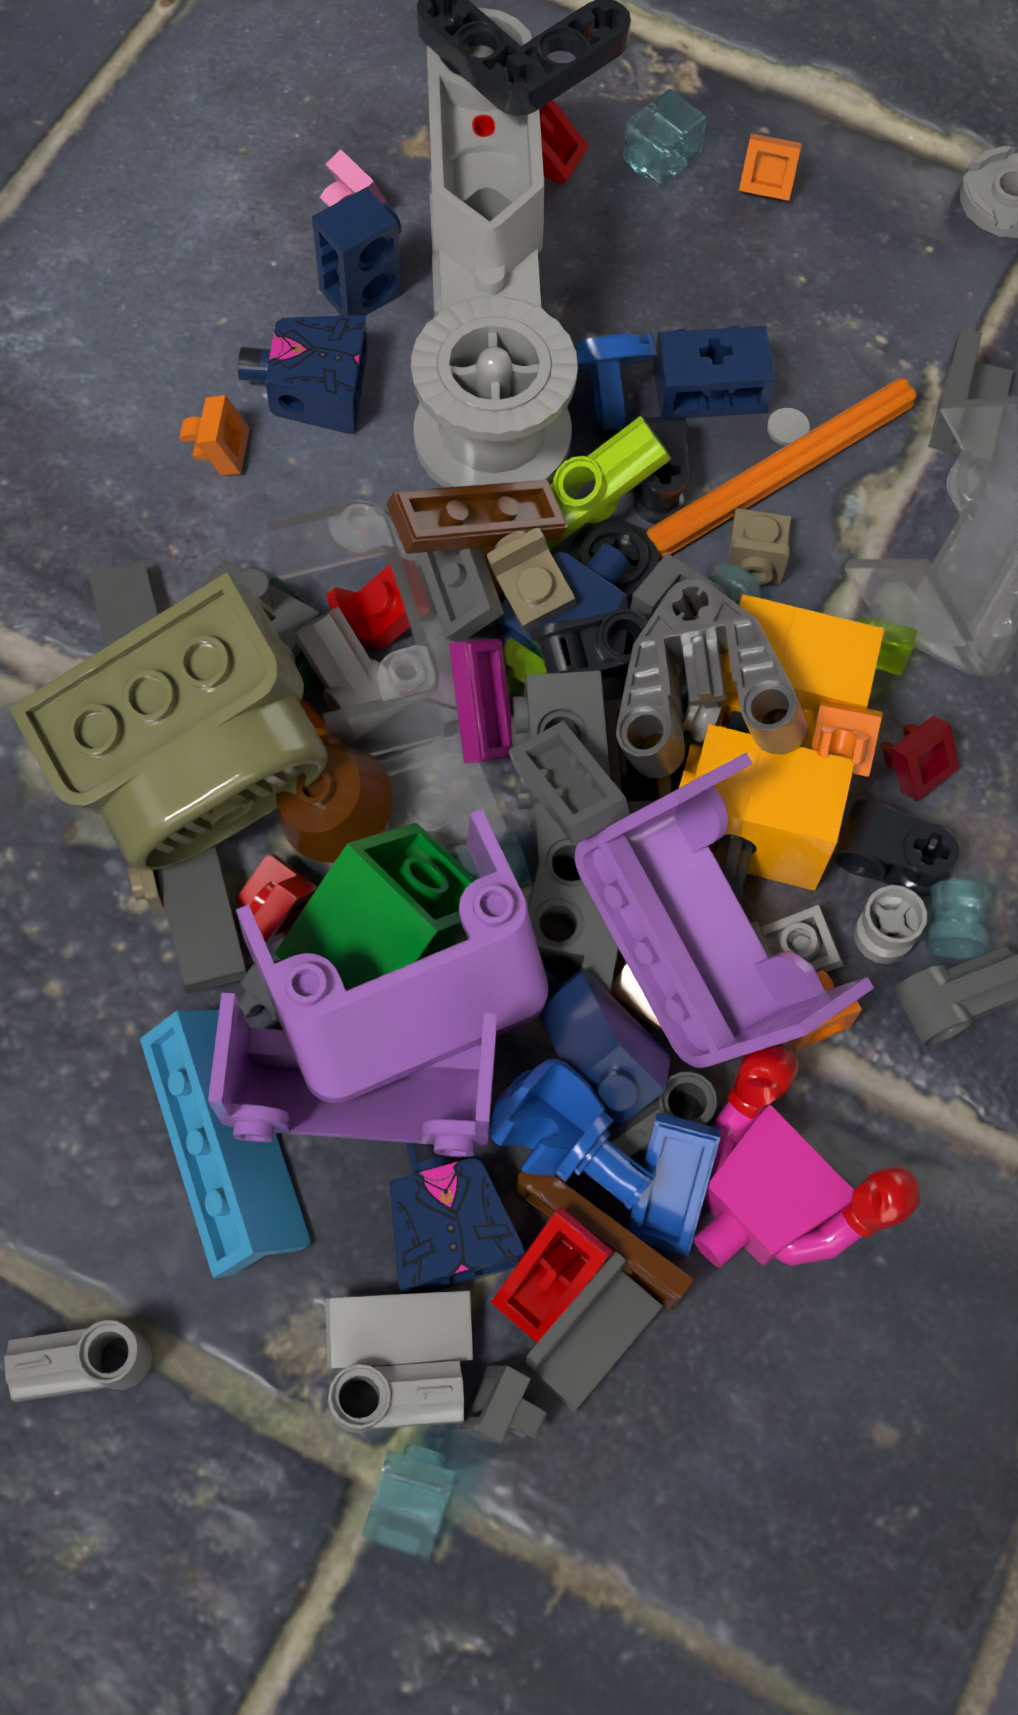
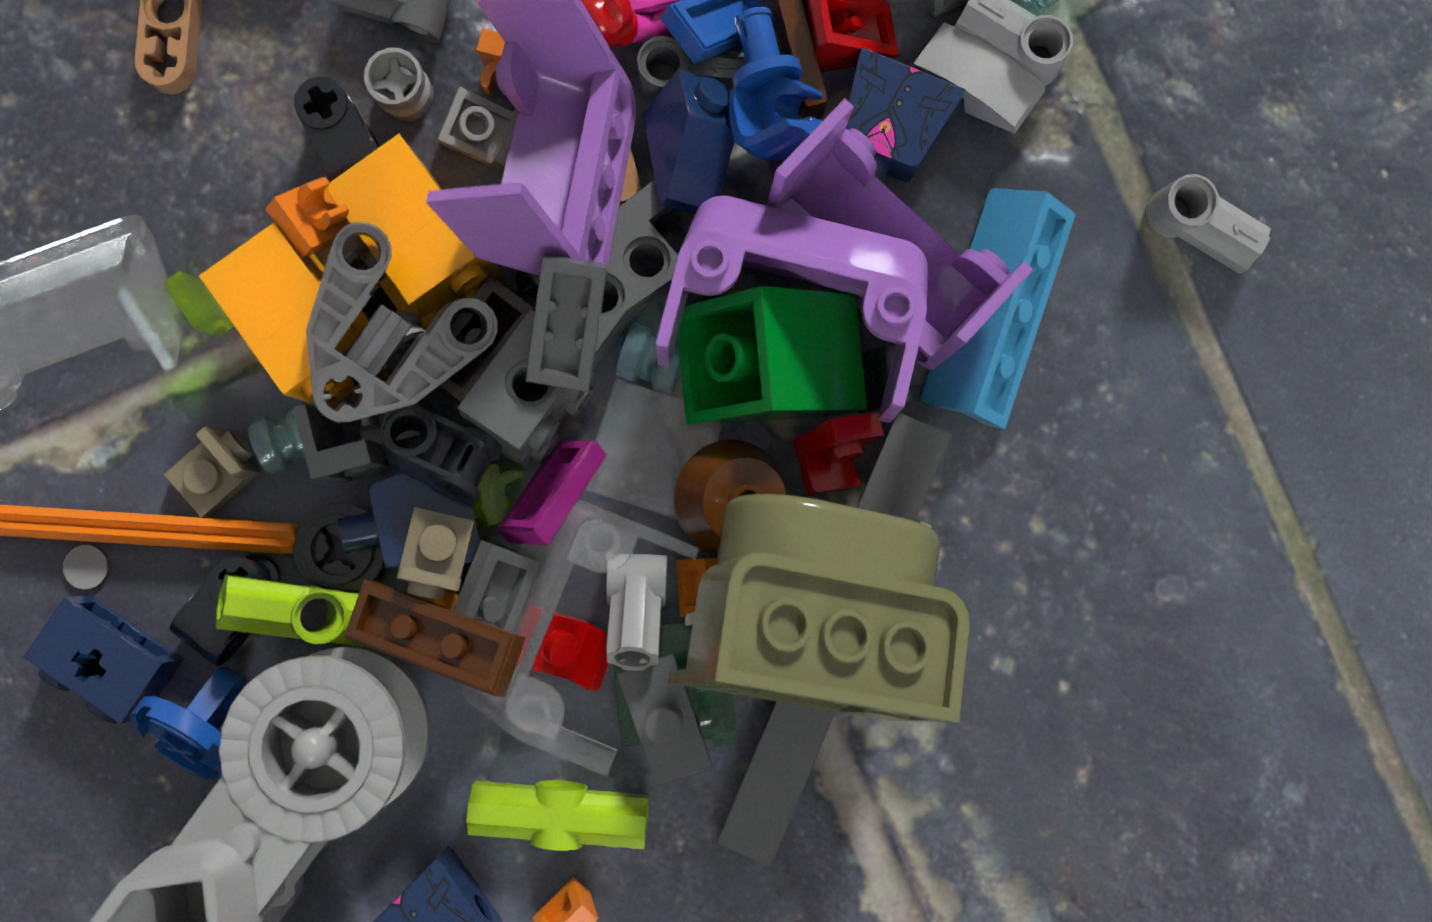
camera: 135 degrees left, 20 degrees up
dark red tile [881,715,959,801] -> none
clear light blue wheel [926,879,993,960] -> none
none -> lime piece [466,780,649,851]

